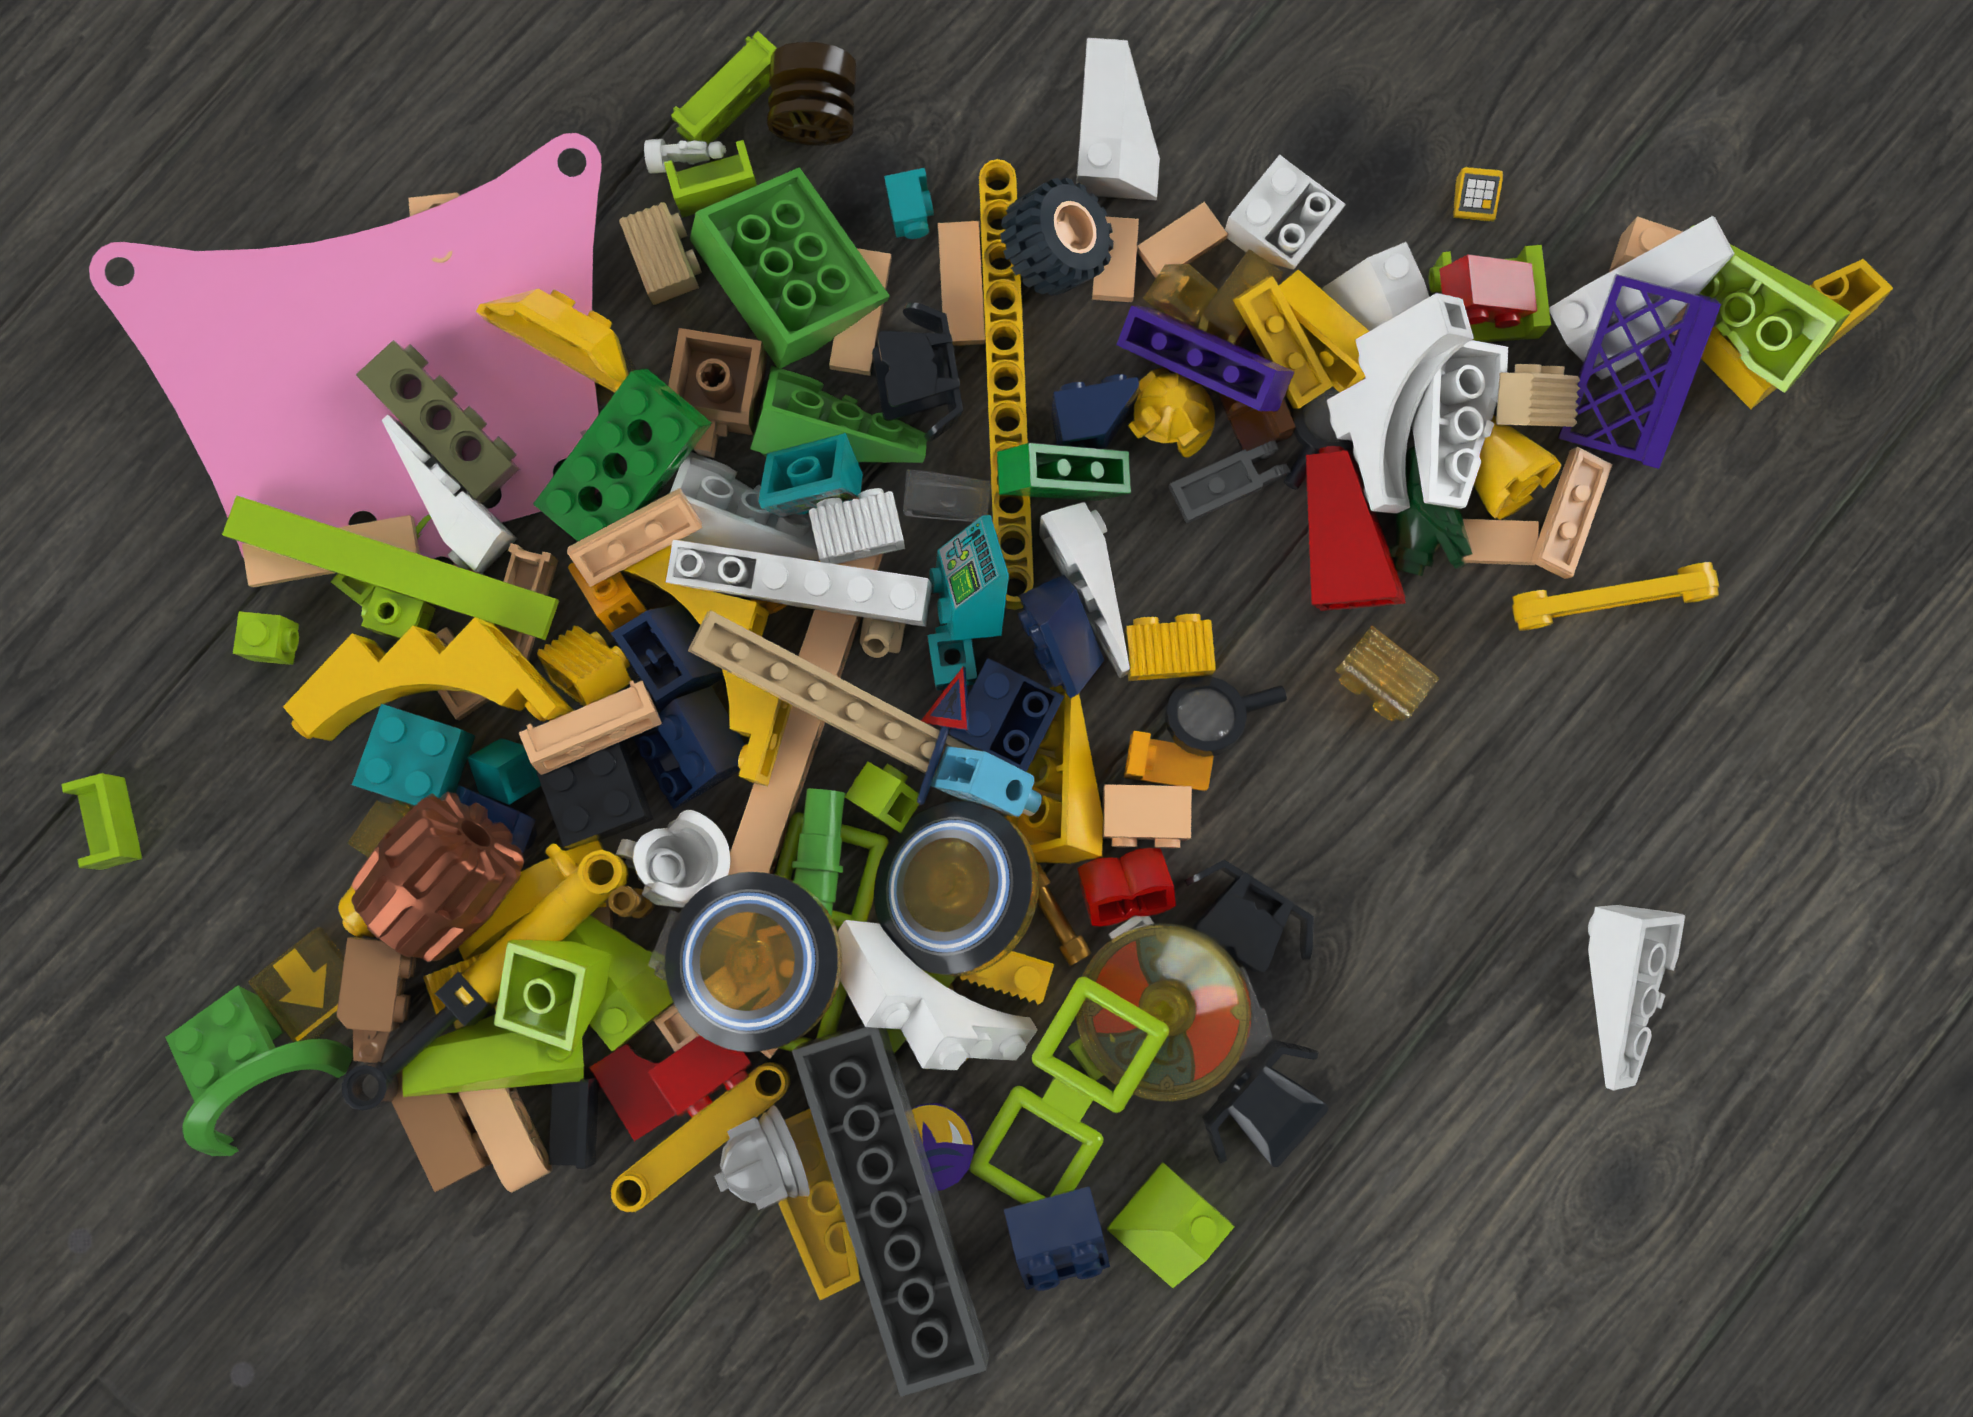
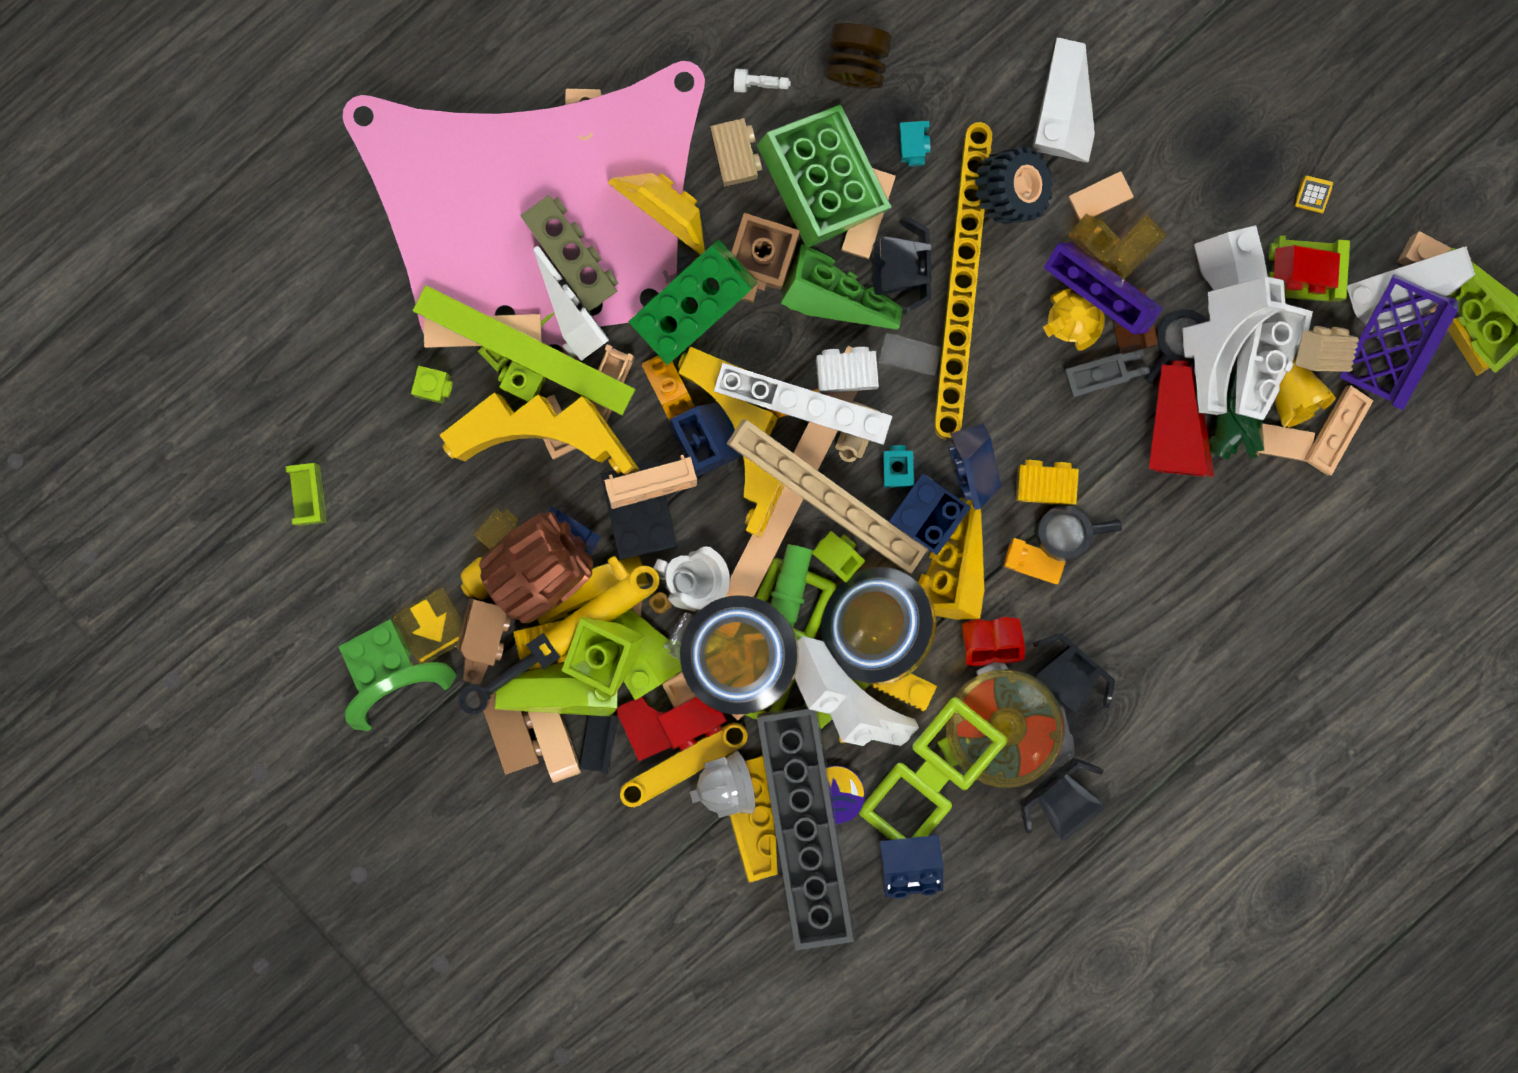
camera: 10 degrees right, 5 degrees up
teal brick [352,704,476,806] -> none
teal panel [467,739,541,805] -> none
yellow brick [537,626,631,707] -> none
light nougat tile [567,488,702,587] -> none
dark blue slope [632,686,745,809] -> none
lime panel [664,140,757,218] -> none
white wedge [670,452,820,561] -> none
lime container [671,31,777,145] -> none
teal slope [758,433,863,517] -> none
piece [917,666,970,805] -> none
teal slope [929,515,1009,641] -> none
medium azure torso [931,746,1042,817] -> none
light nougat tile [938,221,985,346] -> none
green brick [997,443,1131,501] -> none
pearl gold bar [1031,864,1092,966] -> none
white wedge [1039,502,1130,678] -> none
dark blue slope [1051,374,1139,449] -> none
light nougat tile [1092,217,1139,302] -> none
light nougat brick [1102,784,1192,848] -> none
lime slope [1106,1162,1234,1288] -> none
white slope [1225,155,1346,270] -> none
yellow plate [1233,276,1333,408] -> none
yellow brick [1279,269,1369,393] -> none
clear yellow brick [1335,625,1439,722] -> none
yellow piece [1512,562,1719,631] -> none
white wedge [1588,905,1685,1090] -> none

